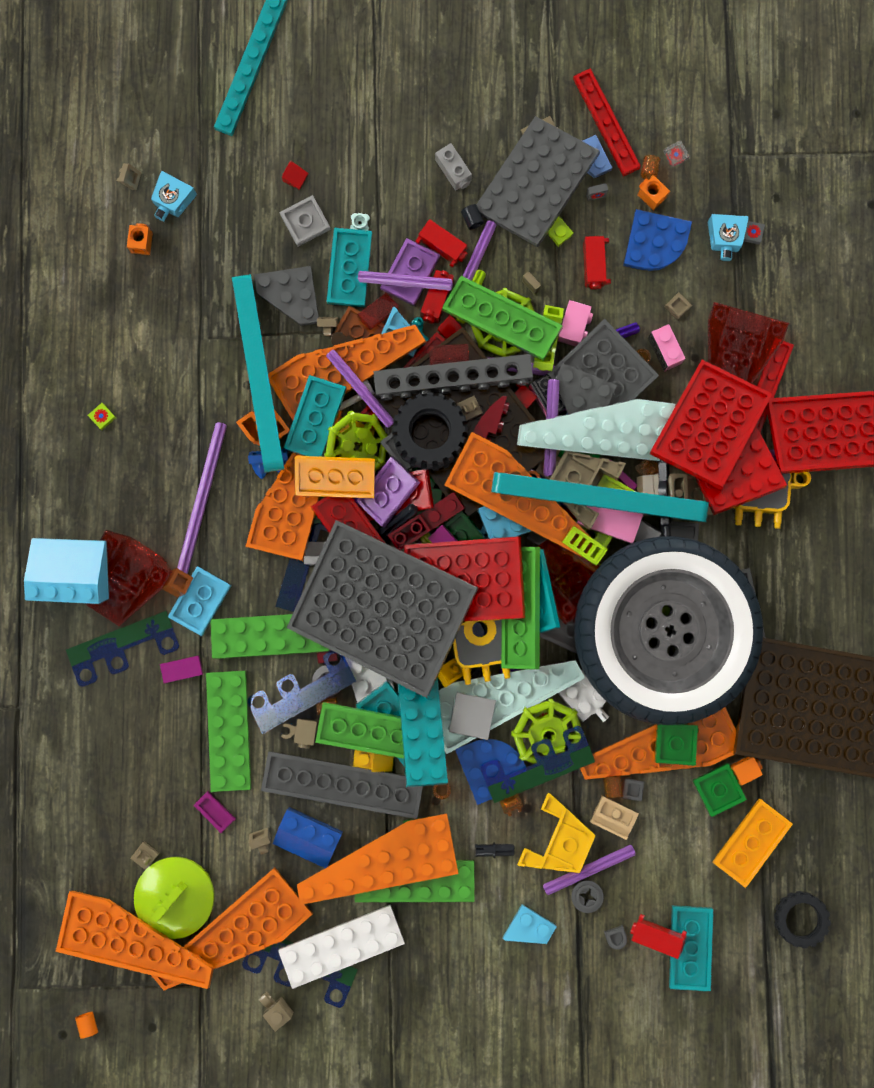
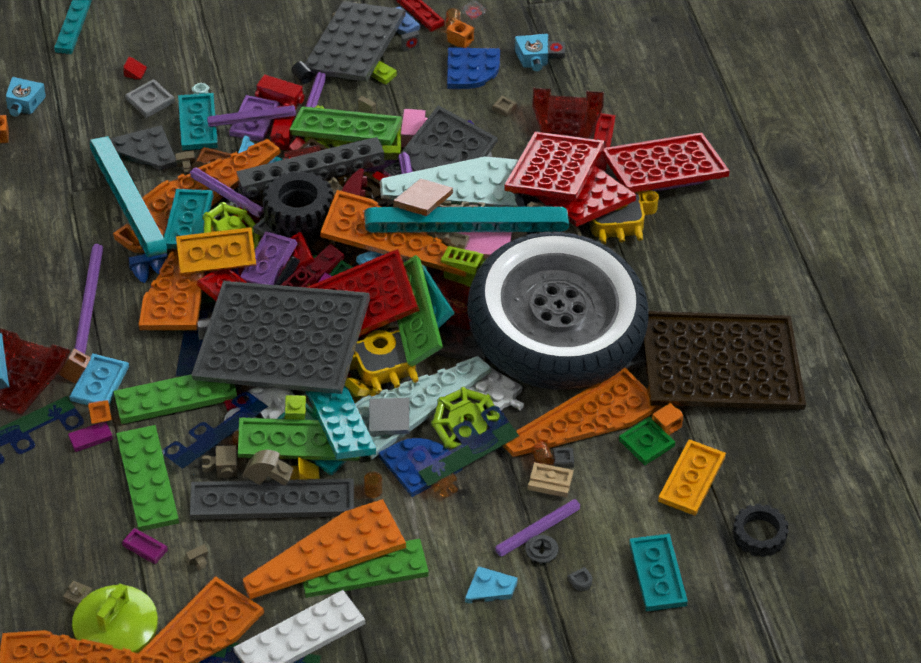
camera: 15 degrees left, 35 degrees down
blue slope [273,807,343,868] -> none
clear red tile [357,293,399,330] -> none
light grey brick [435,143,472,191] -> none
black axle [475,842,515,858] -> none
yellow wing [517,793,596,873] -> none
red brick [583,236,611,290] -> none
red brick [630,914,687,959] -> none
bright pink brick [648,324,685,372] -> none
green plate [655,724,698,766] -> none
none -> orange brick [88,400,112,424]
none -> dark tan brick [243,450,293,486]
none -> lime brick [285,395,306,420]
none -> tile [393,178,453,216]

